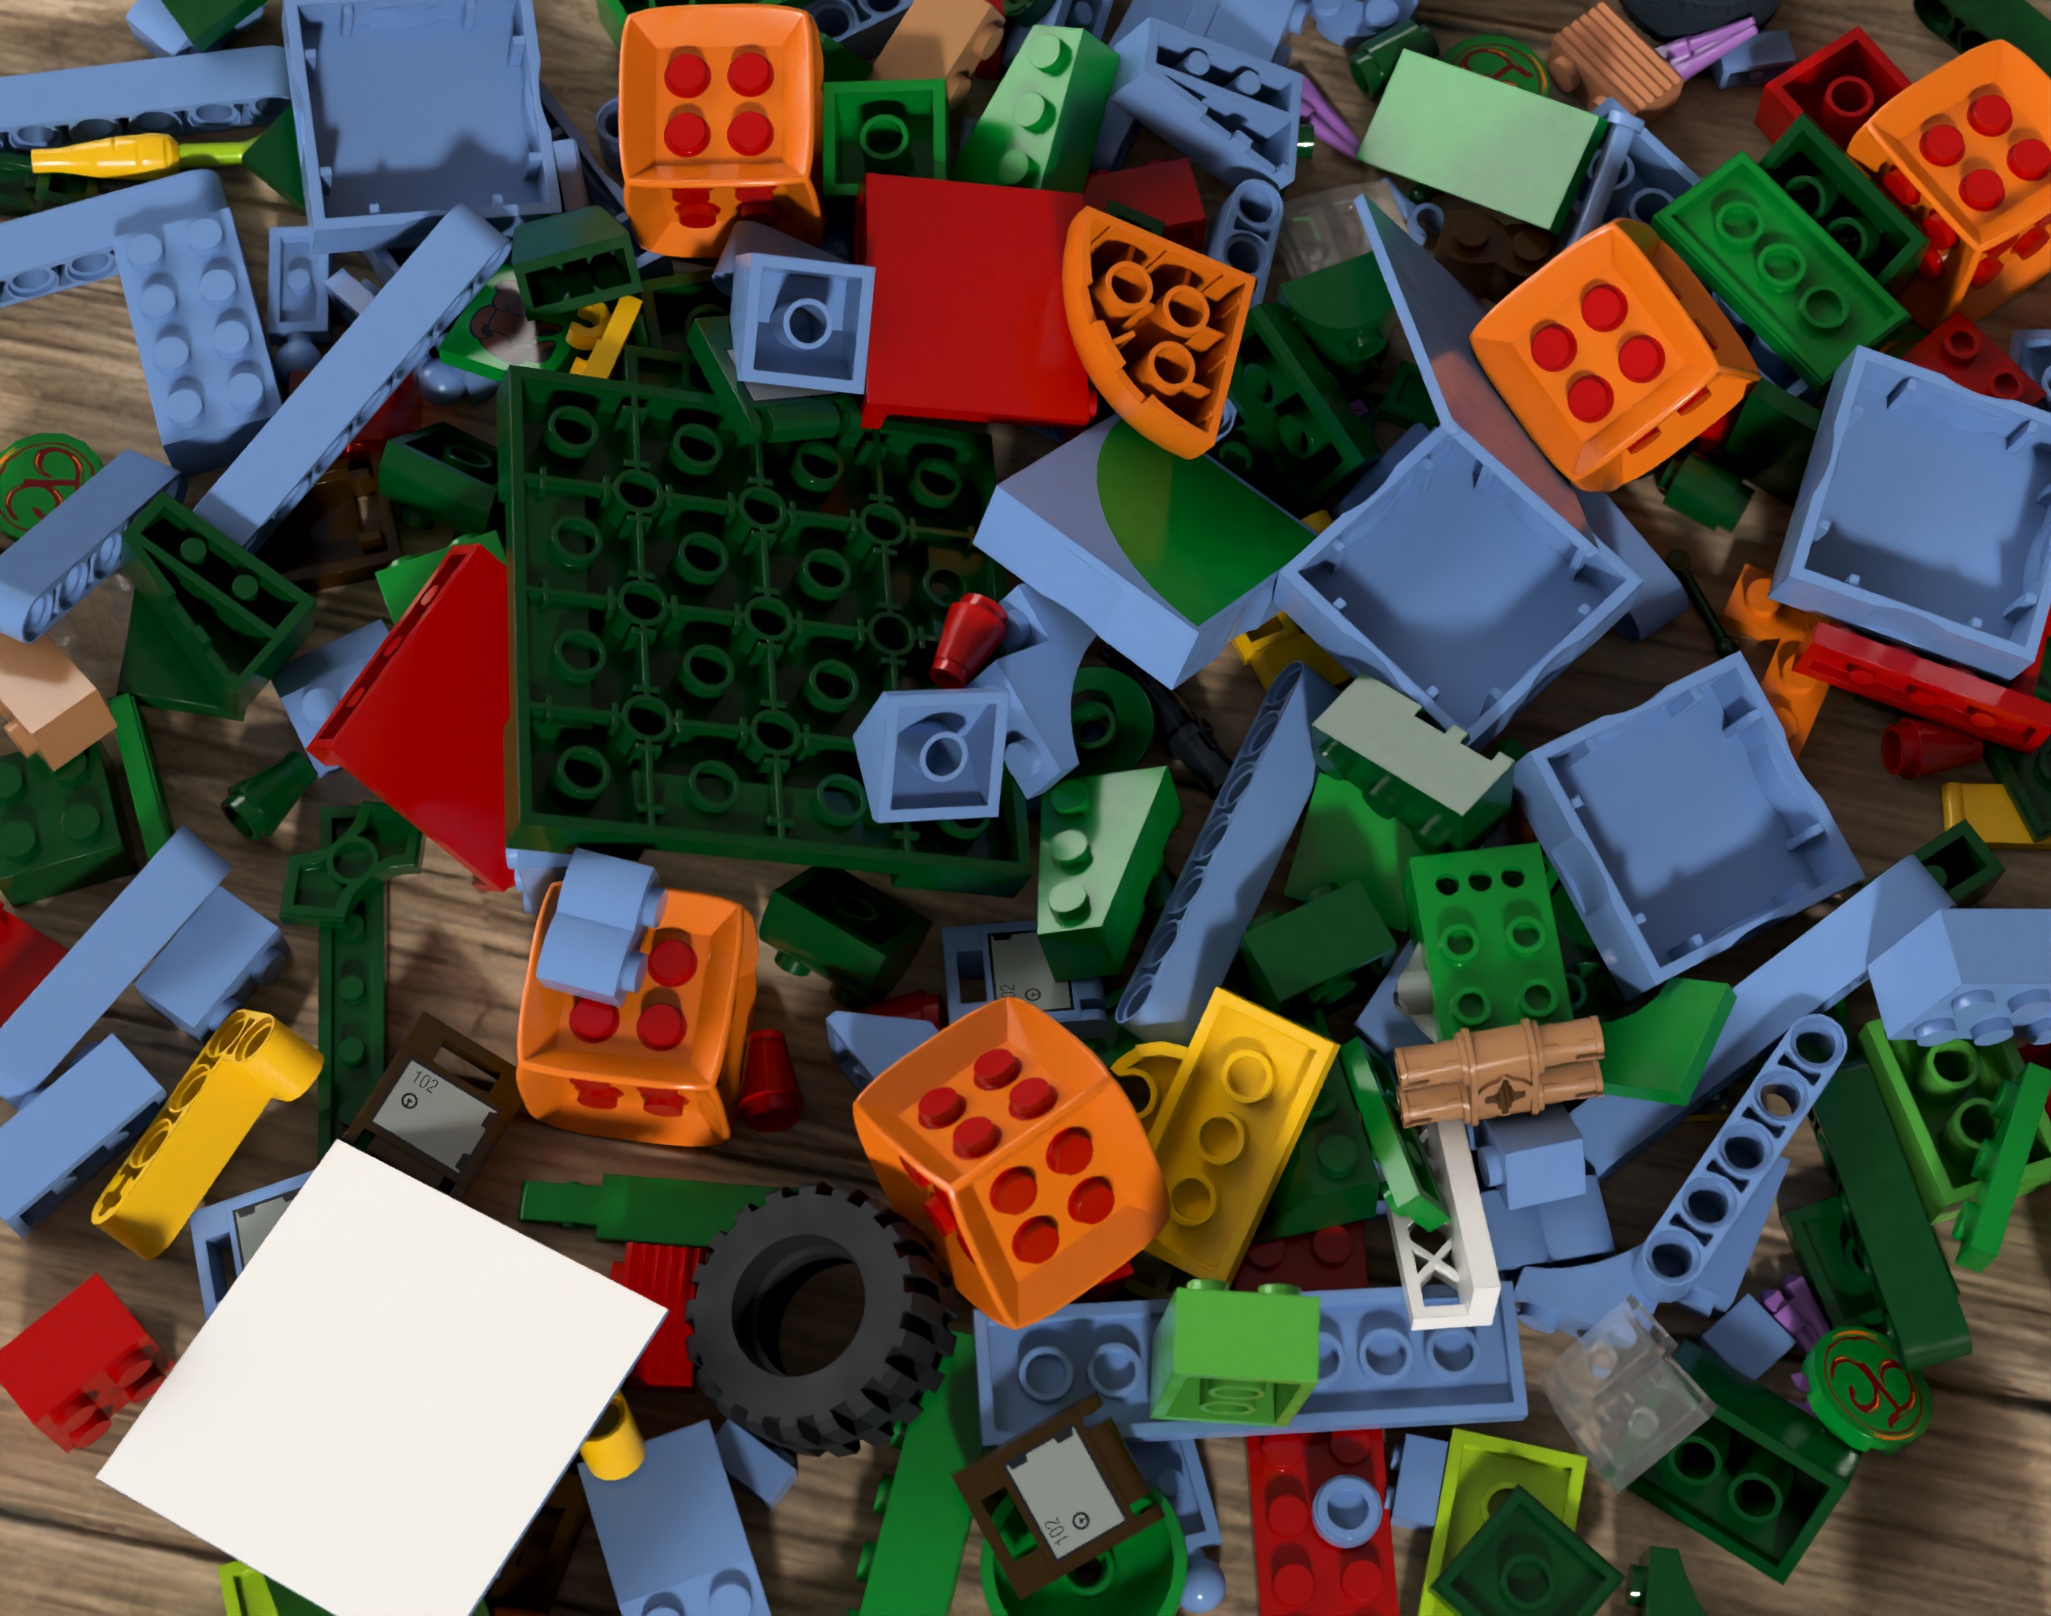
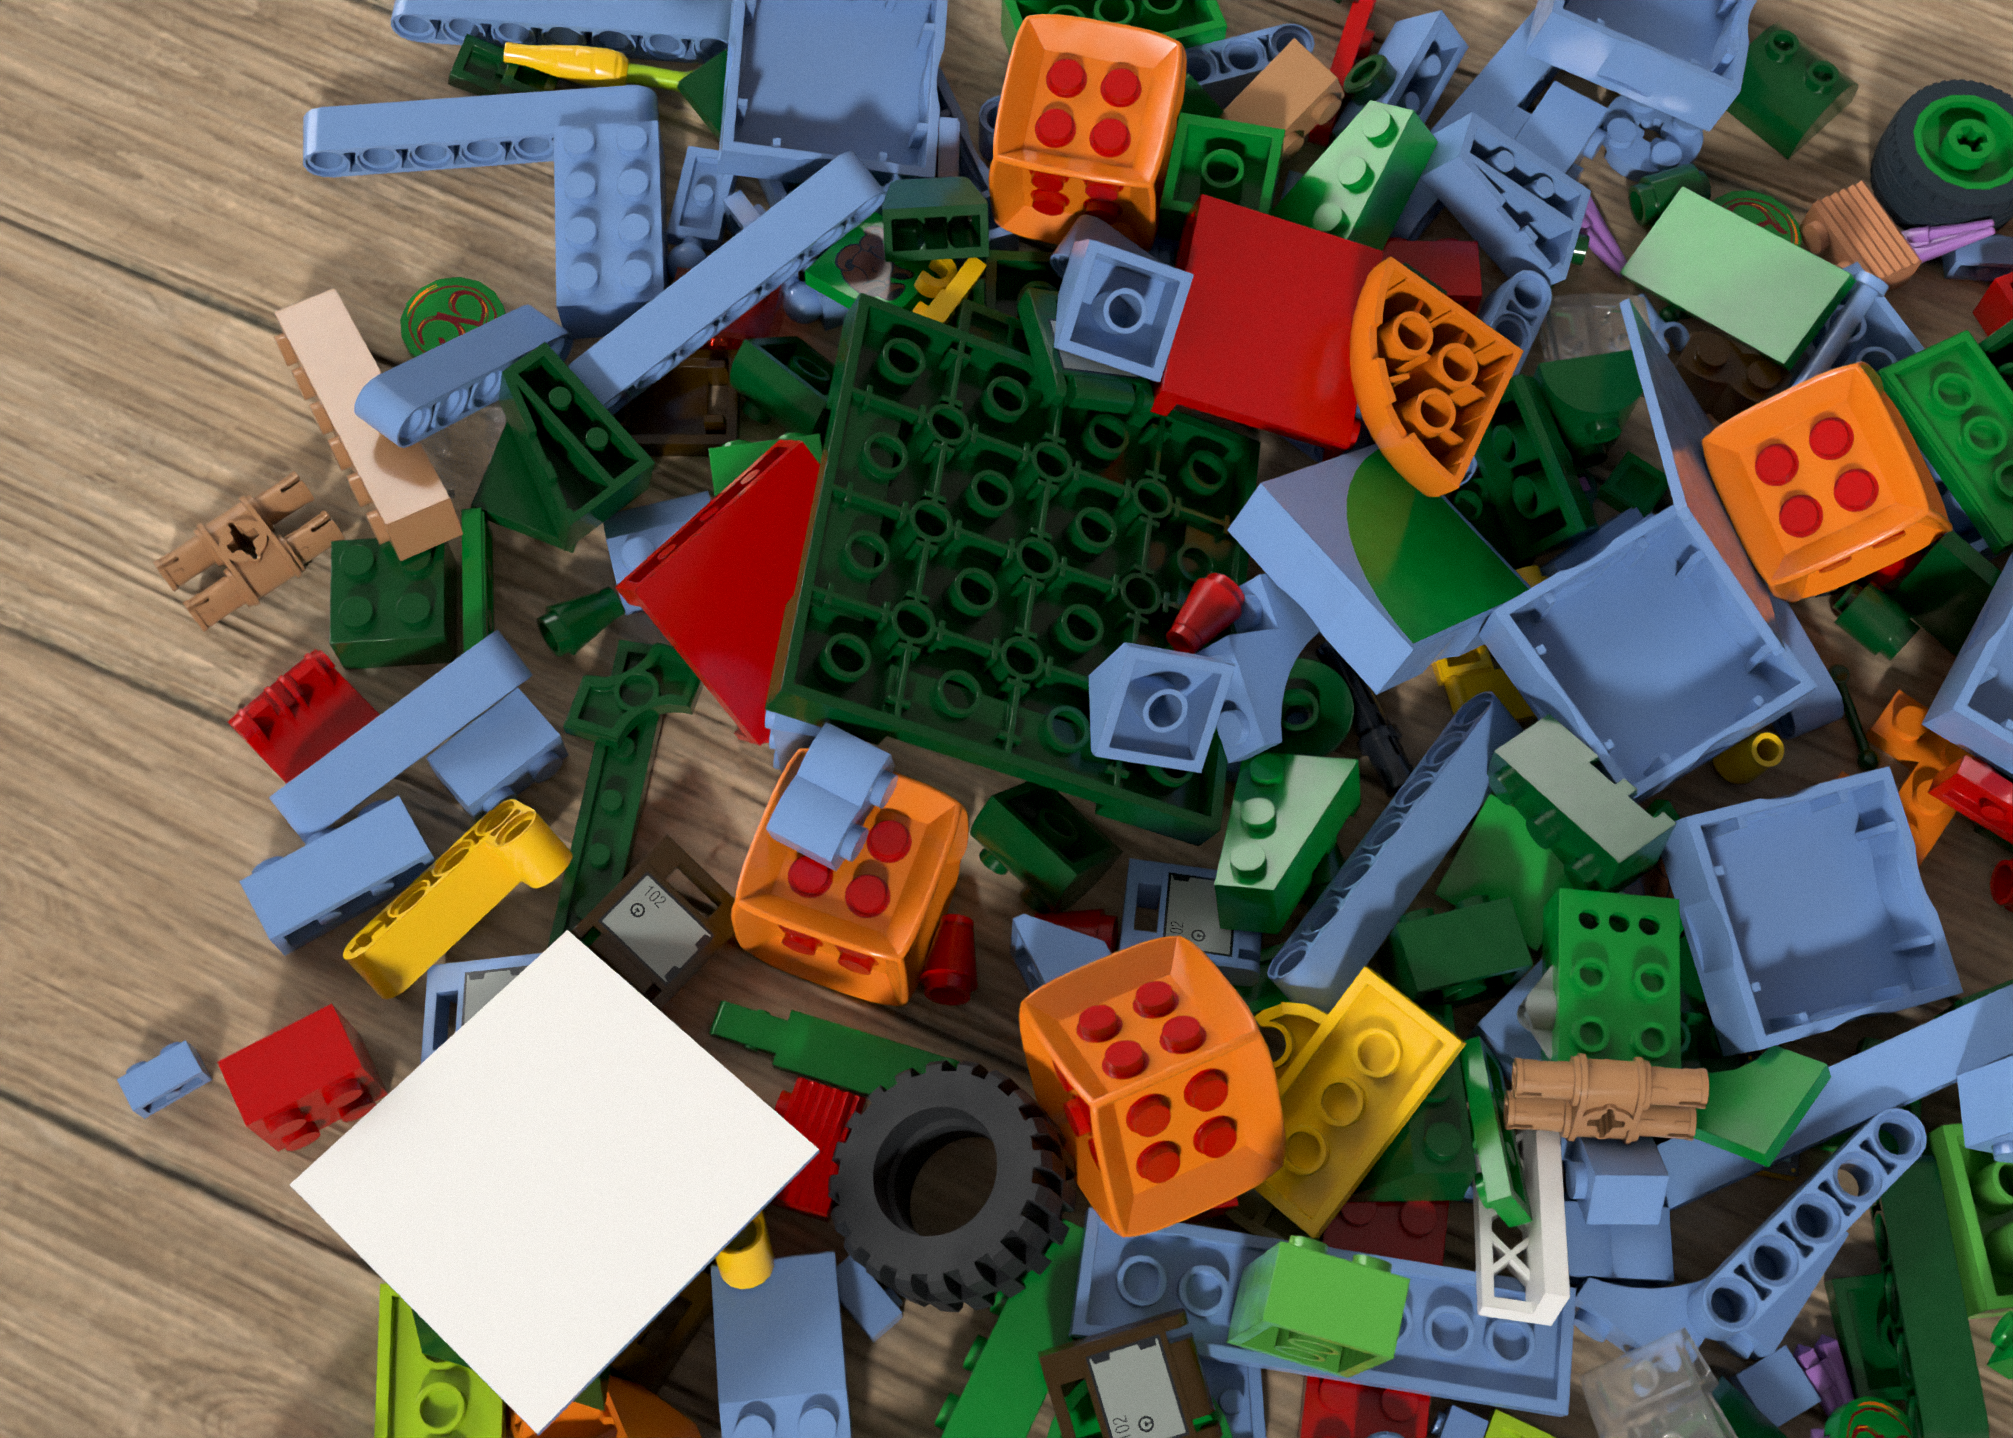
camera: 10 degrees right, 0 degrees up
none -> yellow cone [1712,732,1784,784]

